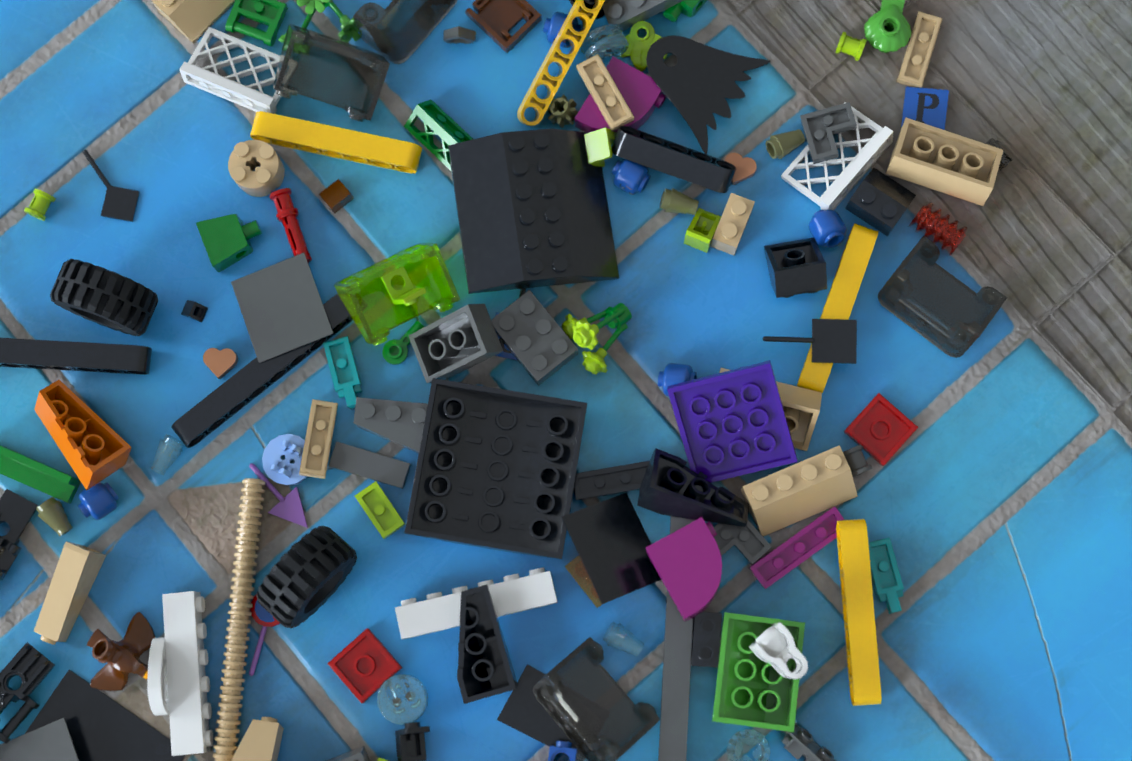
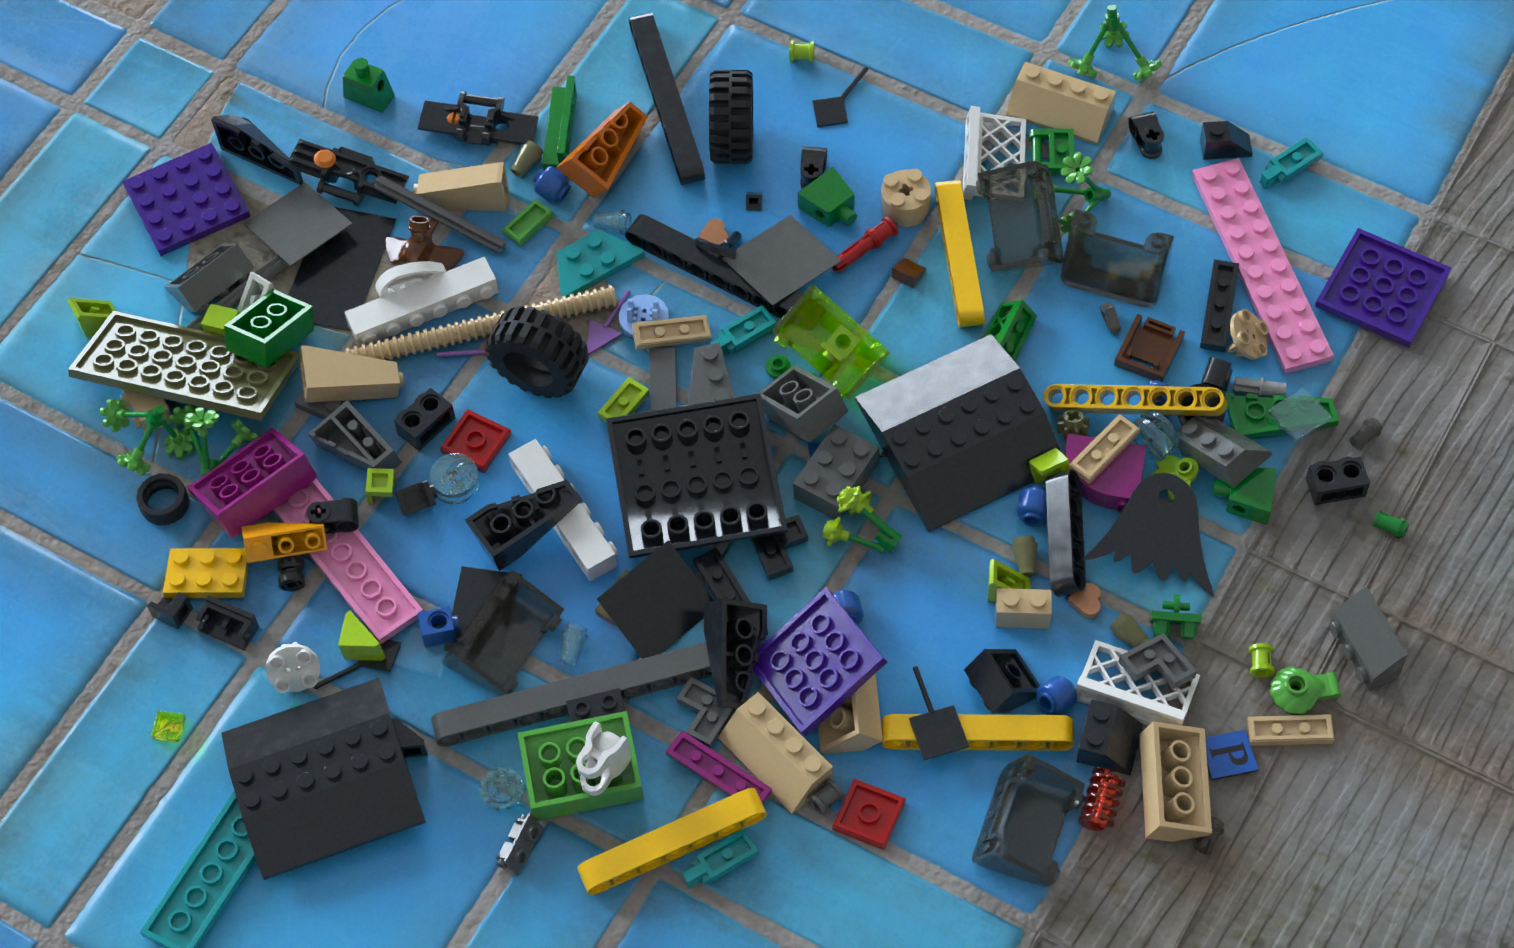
camera: 65 degrees right, 20 degrees down
magenta brick [645,517,722,622] -> none
none -> dark grey axle [374,176,507,254]
none -> black brick [394,388,456,451]
none -> bright green tile [502,199,554,248]
none -> teal wing [556,229,645,299]
none -> black piece [695,231,742,260]
none -> black plate [750,515,808,580]
none -> black piece [800,146,827,189]
none -> green hips [1150,594,1202,639]

